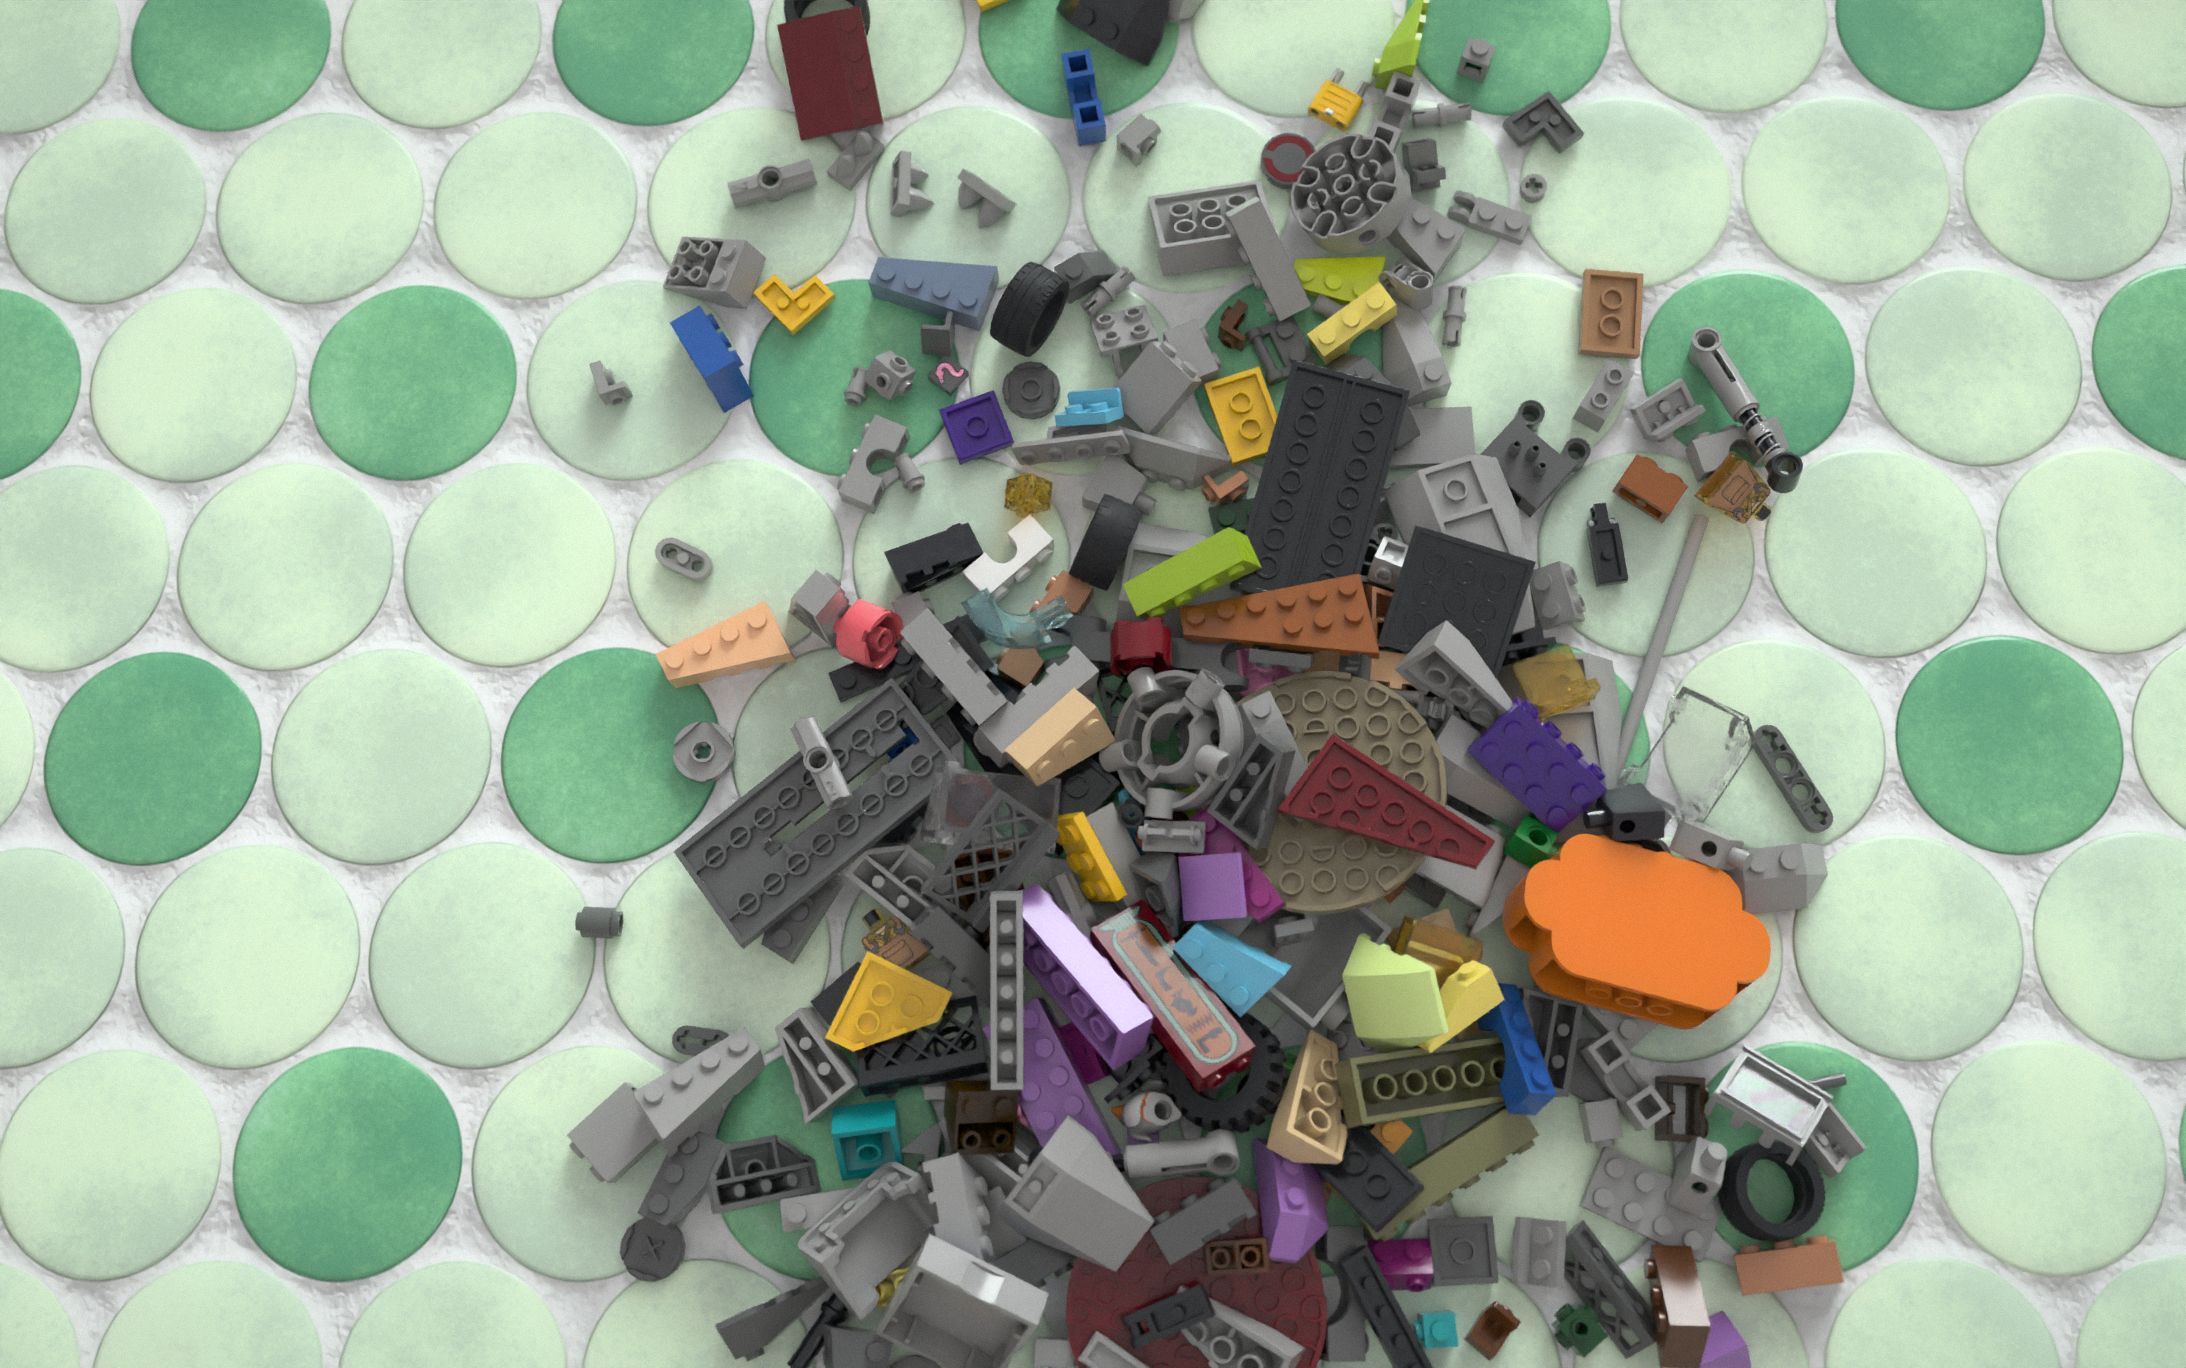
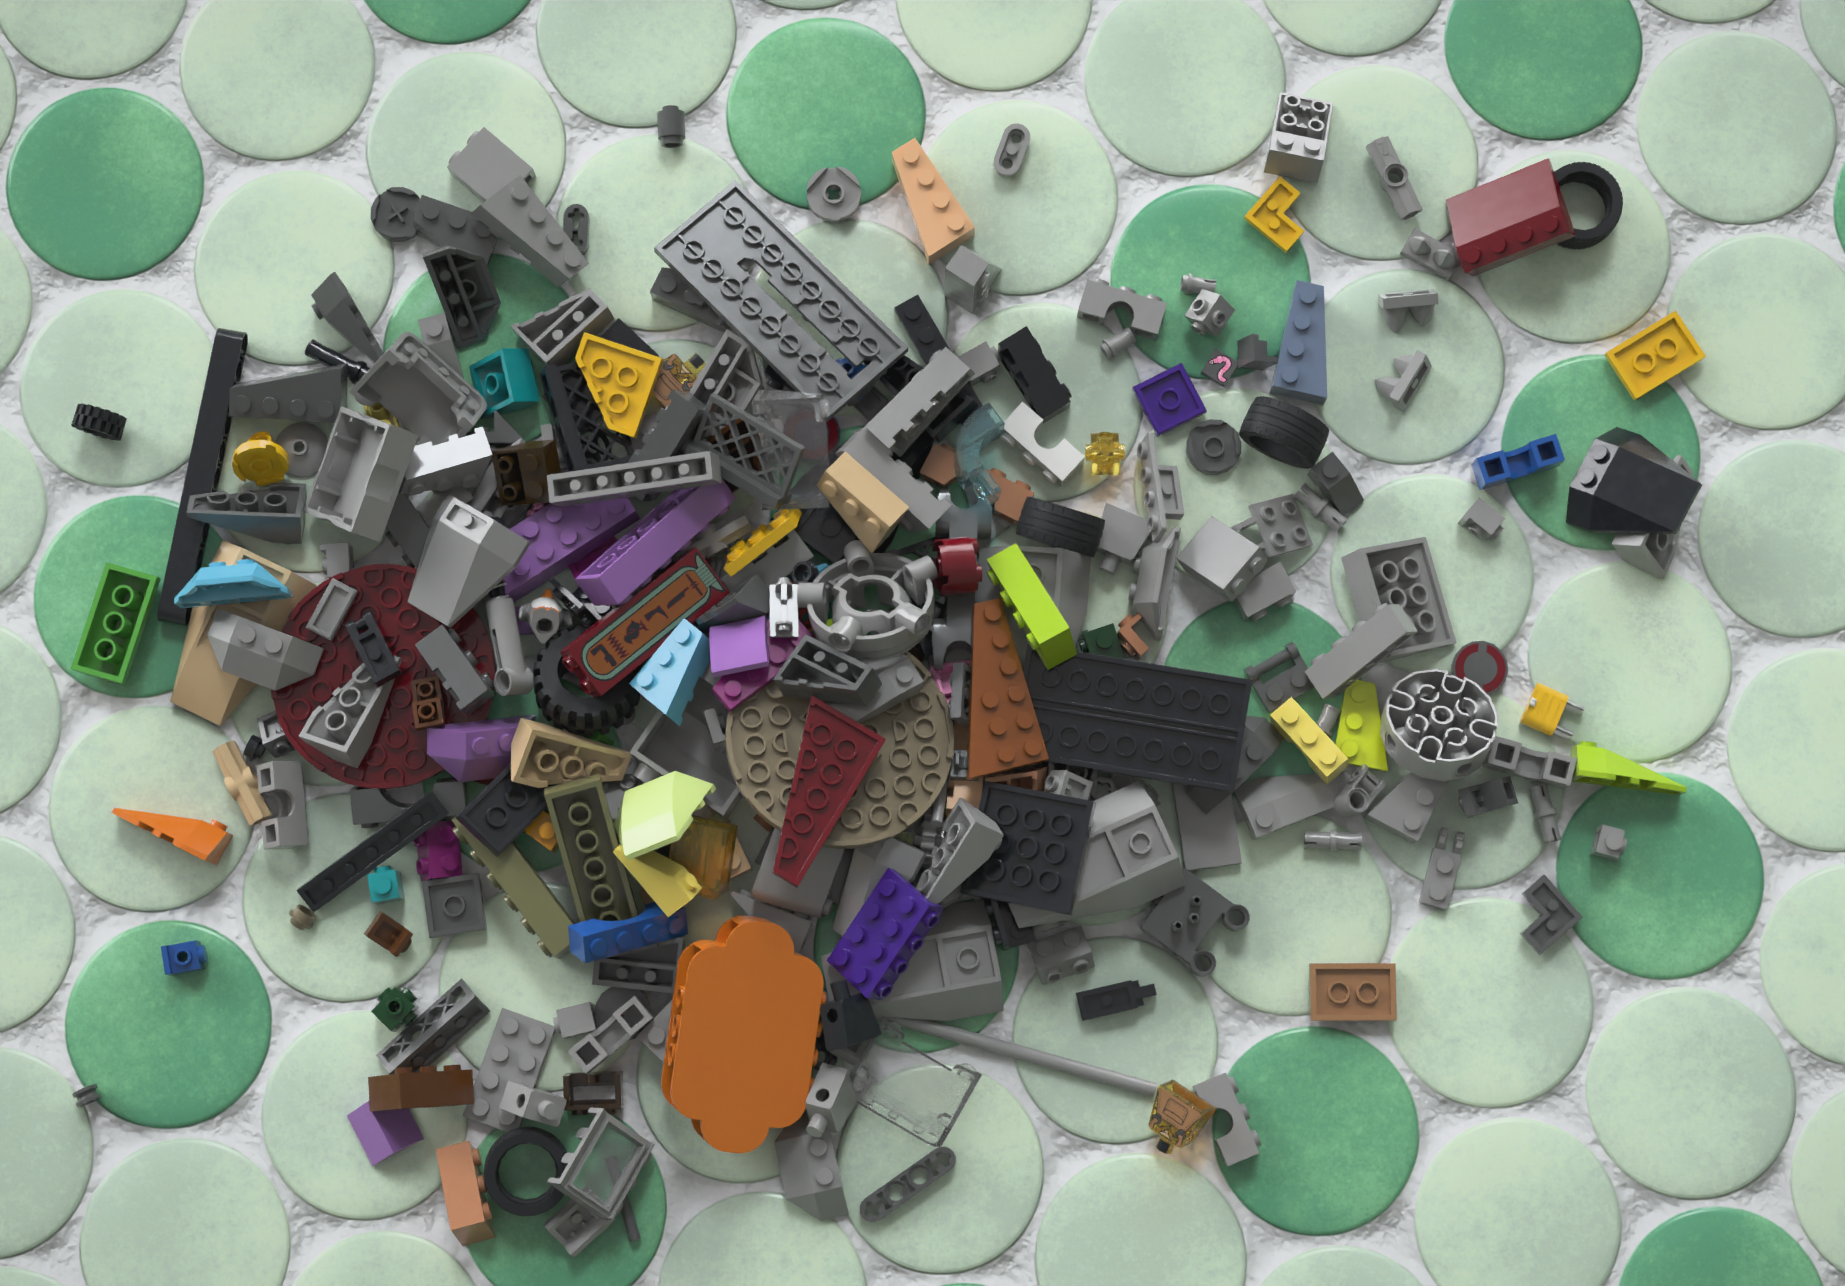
camera: 80 degrees right, 5 degrees up
light grey bracket [589,360,633,405] -> none
blue wedge [670,306,754,413] -> none
light grey piece [790,716,854,810] -> none
coral brick [833,599,903,669] -> none
medium azure bracket [1054,388,1124,427] -> none
yellow plate [1204,367,1277,467] -> none
reddish brown bracket [1218,299,1248,352] -> none
green brick [1503,815,1559,868] -> none
light grey bracket [1511,1217,1567,1288] -> none
clear yellow bracket [1512,644,1601,720] -> none
light grey bush [1520,174,1547,203] -> none
light grey brick [1573,358,1634,432] -> none
dark orange brick [1612,454,1688,523] -> none
light grey bracket [1630,379,1706,442] -> none
piece [1688,327,1803,493] -> none

